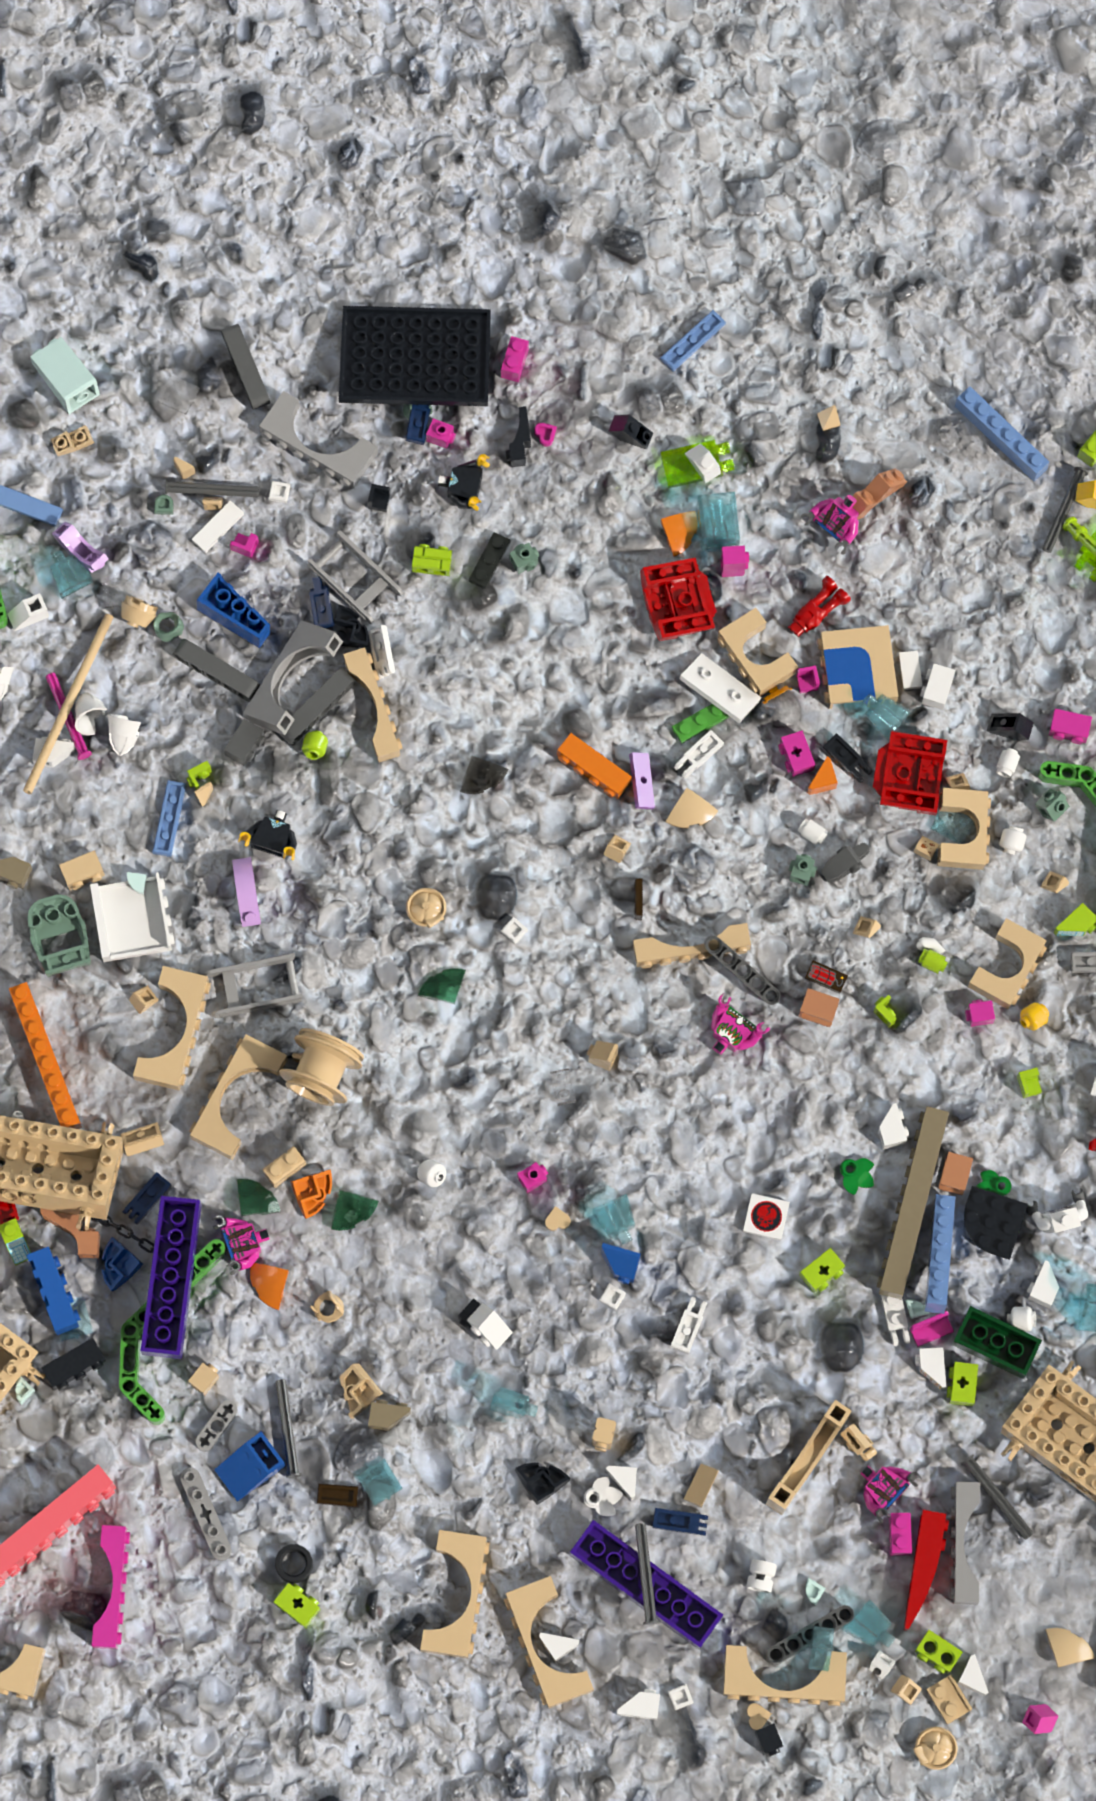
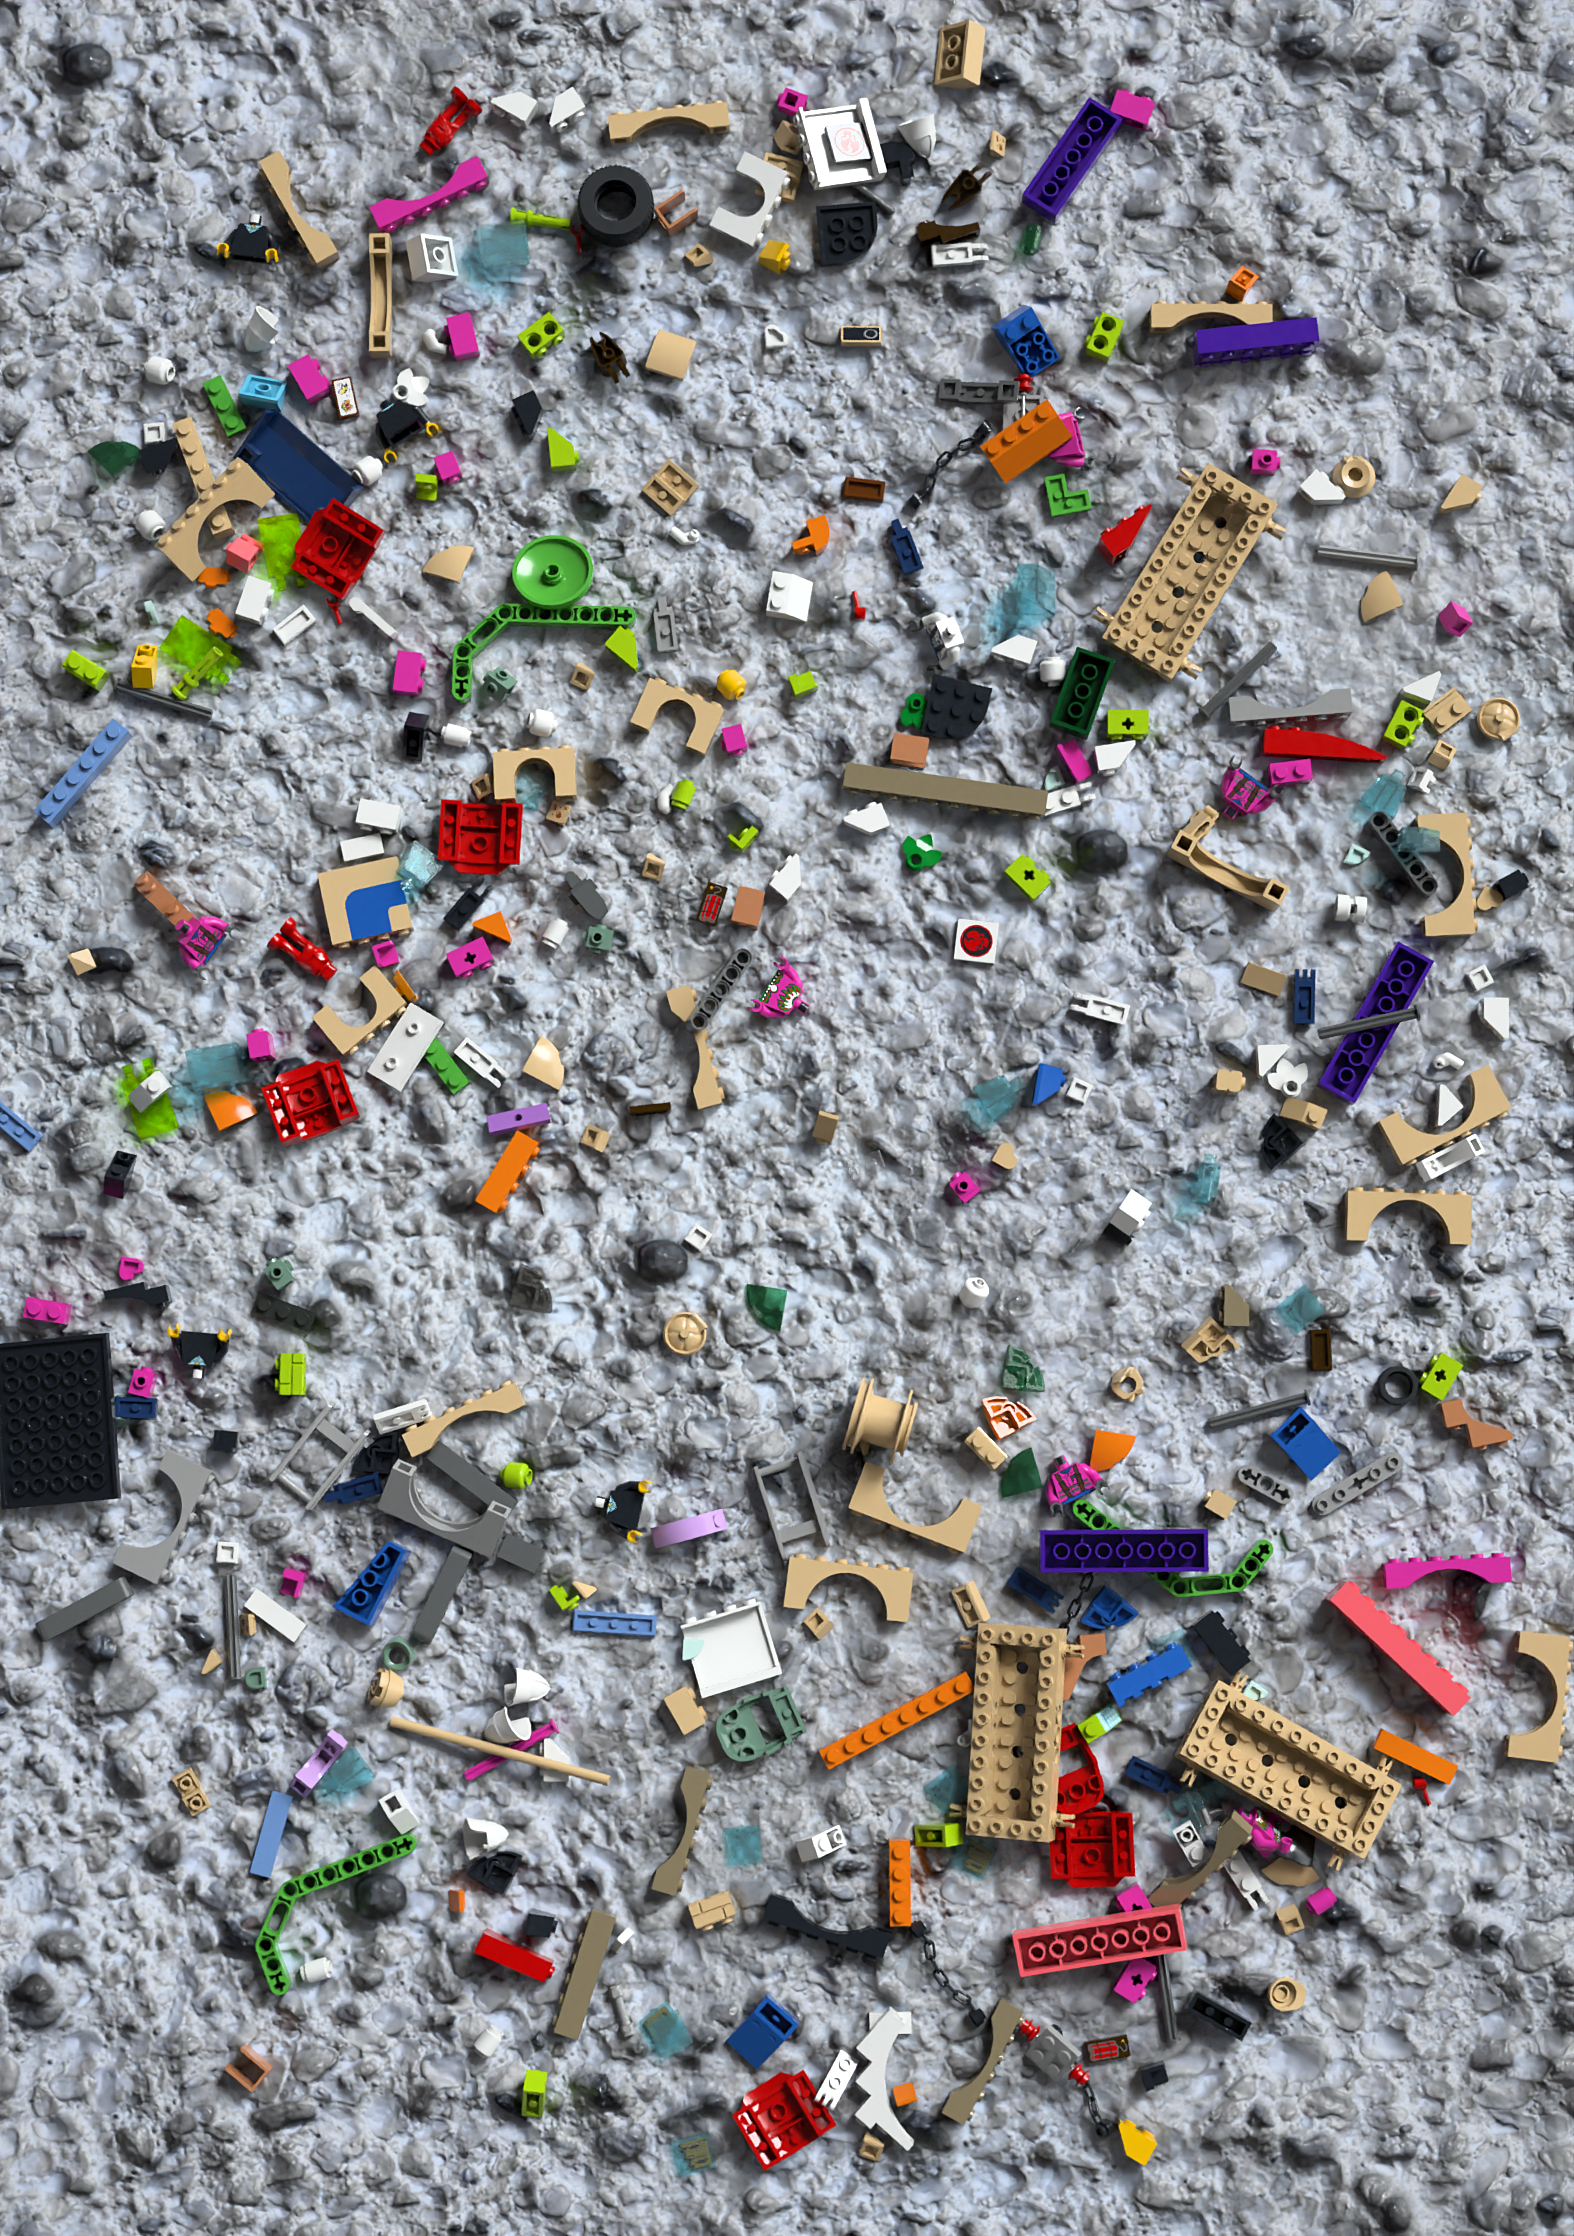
camera: 90 degrees left, 10 degrees up
light aqua slope [30,337,100,414] -> none
medium blue brick [924,1194,956,1314] -> none
none -> white slope [769,854,801,903]
none -> tan slope [1279,1097,1328,1131]
none -> white arch [1416,1134,1485,1182]
none -> white arm [1433,1052,1464,1070]
none -> nougat arch [1438,1399,1513,1451]

